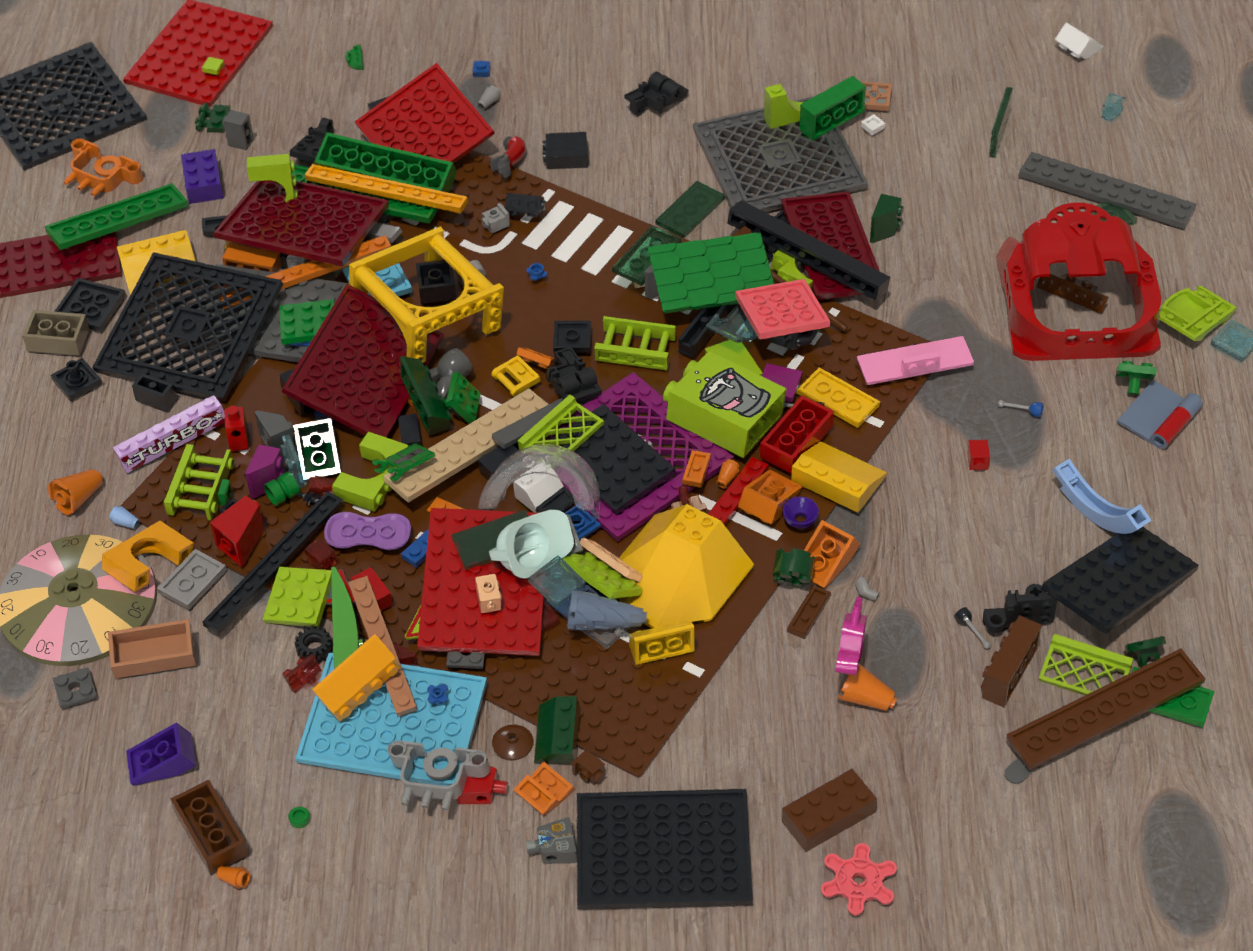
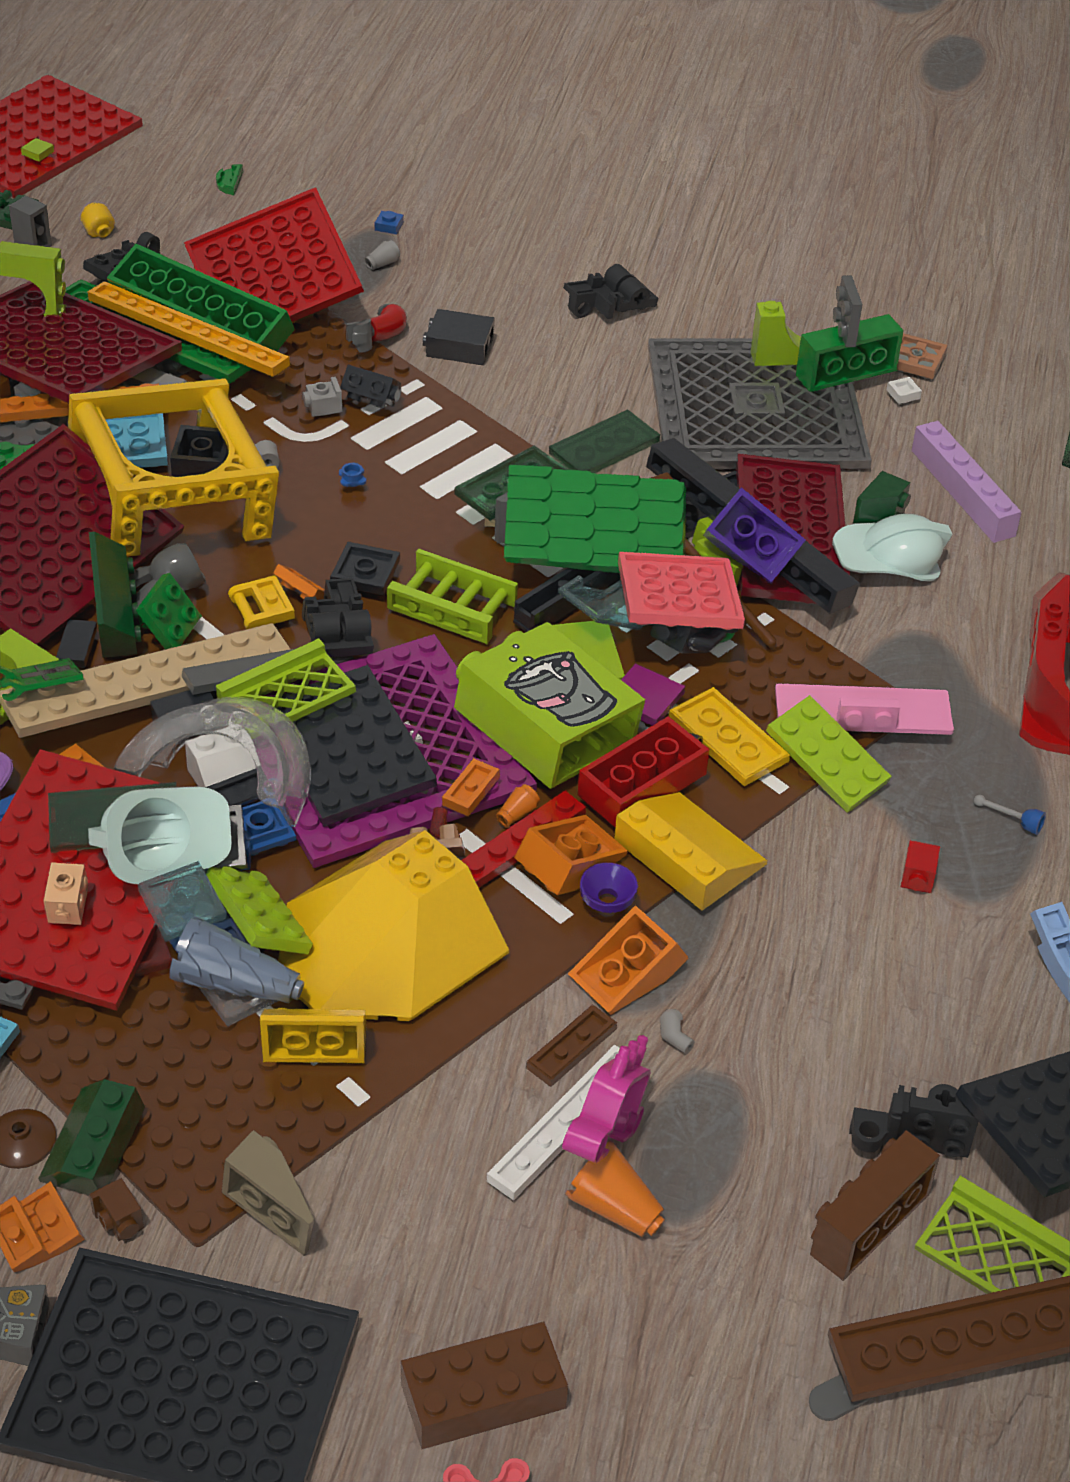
camera: 10 degrees right, 5 degrees down
light nougat tile [580,538,643,582] -> none
dark green brick [772,548,815,588] -> none
hinge [954,607,991,649] -> none
none -> yellow head [80,203,115,238]
none -> dark tan slope [222,1130,314,1256]
none -> white plate [487,1045,620,1200]
none -> dark purple slope [703,487,806,583]
none -> lime plate [766,695,892,813]
none -> light aqua piece [832,514,953,581]
none -> dark grey plate [833,275,863,347]
none -> lavender brick [911,421,1022,543]

